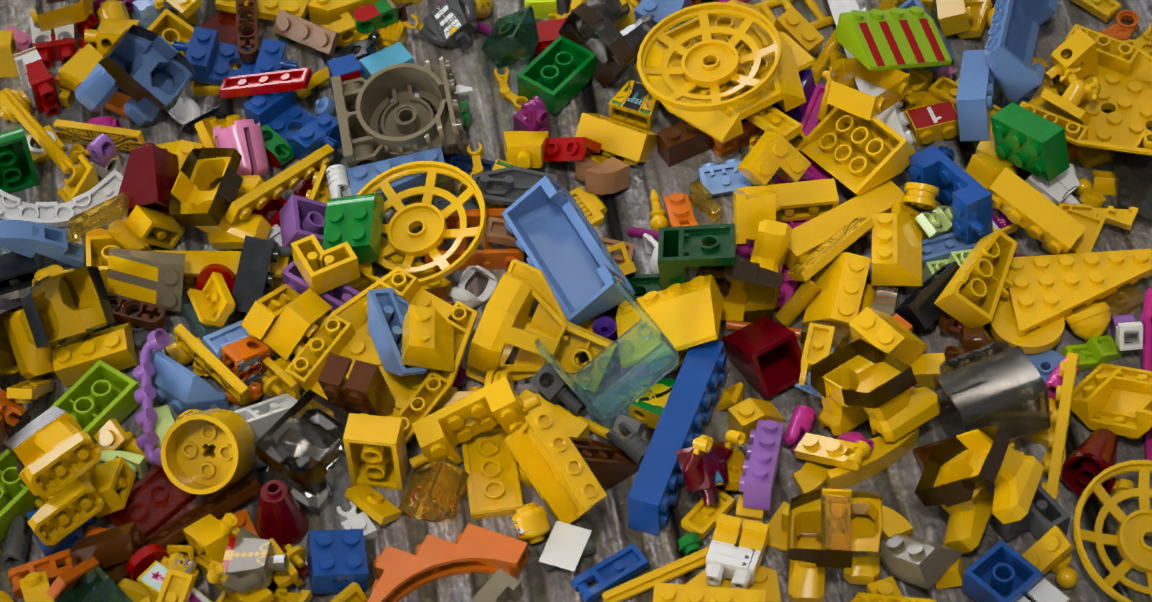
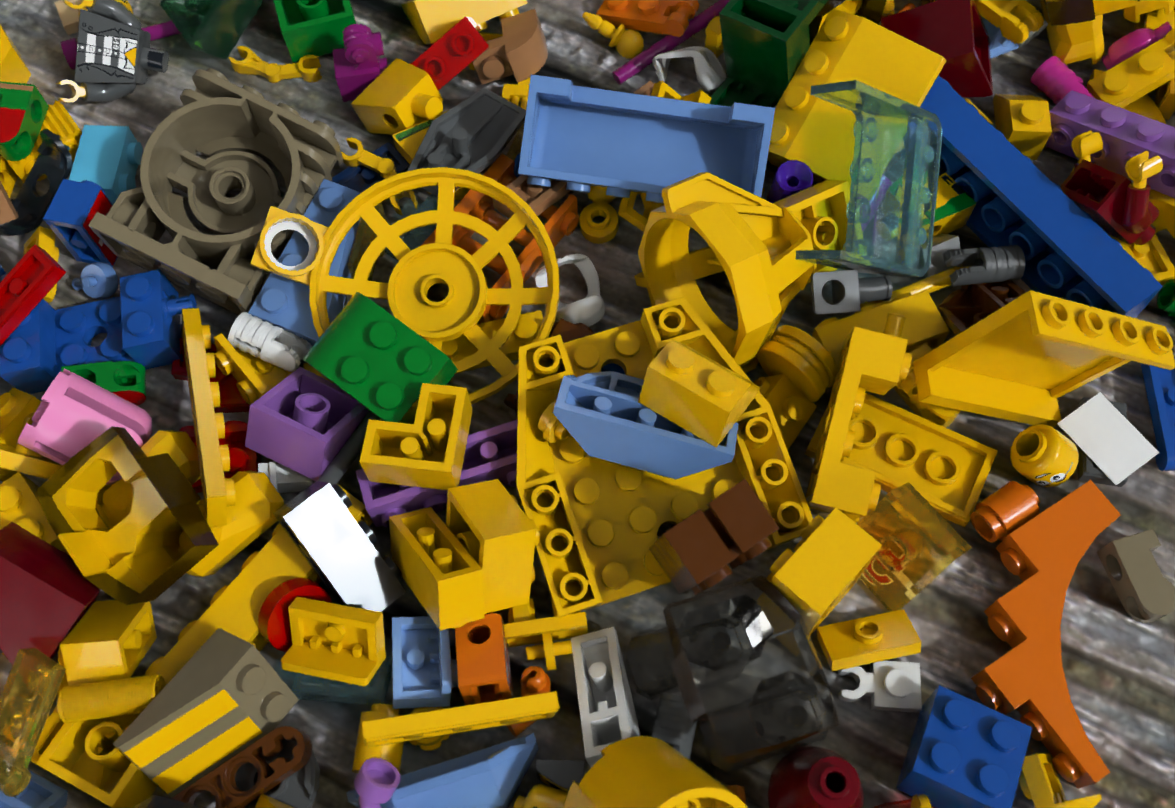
camera: 55 degrees left, 15 degrees up
none -> yellow piece [250,206,329,286]
none -> orange brick [970,481,1040,543]

